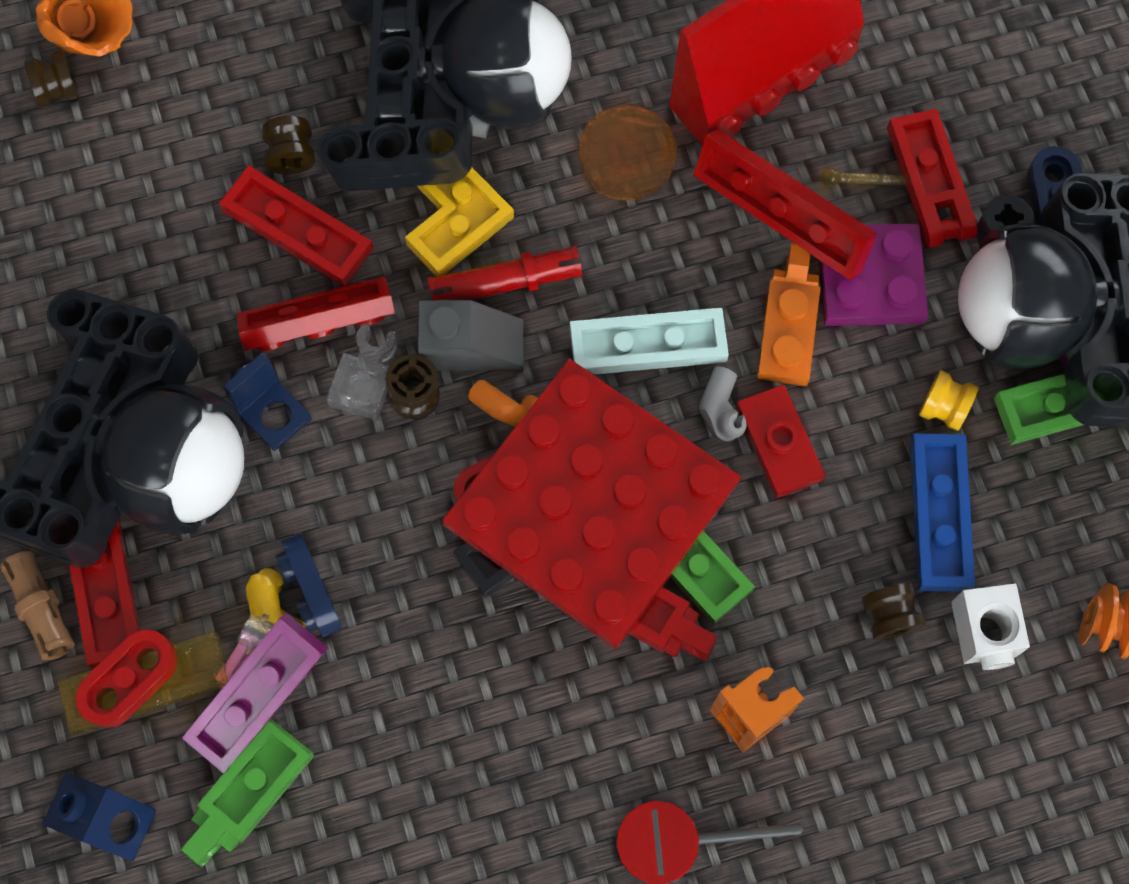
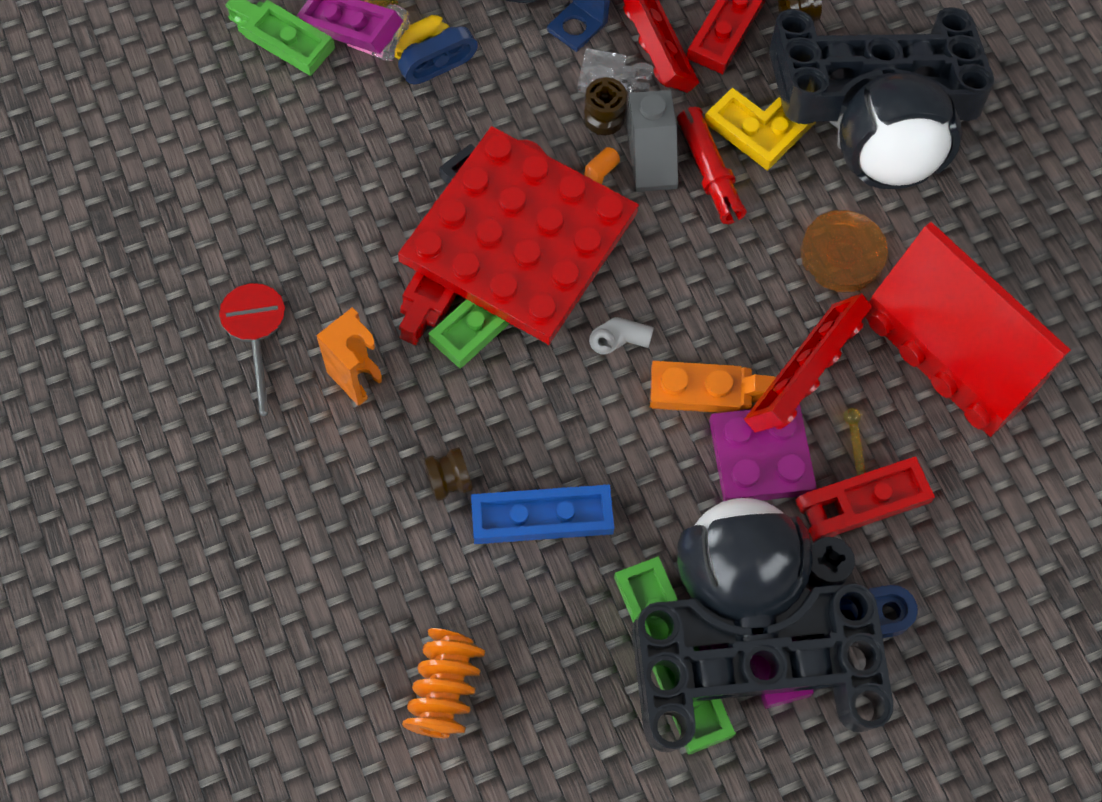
camera: 85 degrees right, 5 degrees down
light aqua plate [570,308,729,375] -> none
red plate [735,384,826,499] -> none
yellow wheel [919,370,979,433] -> none
white brick [951,584,1030,670] -> none

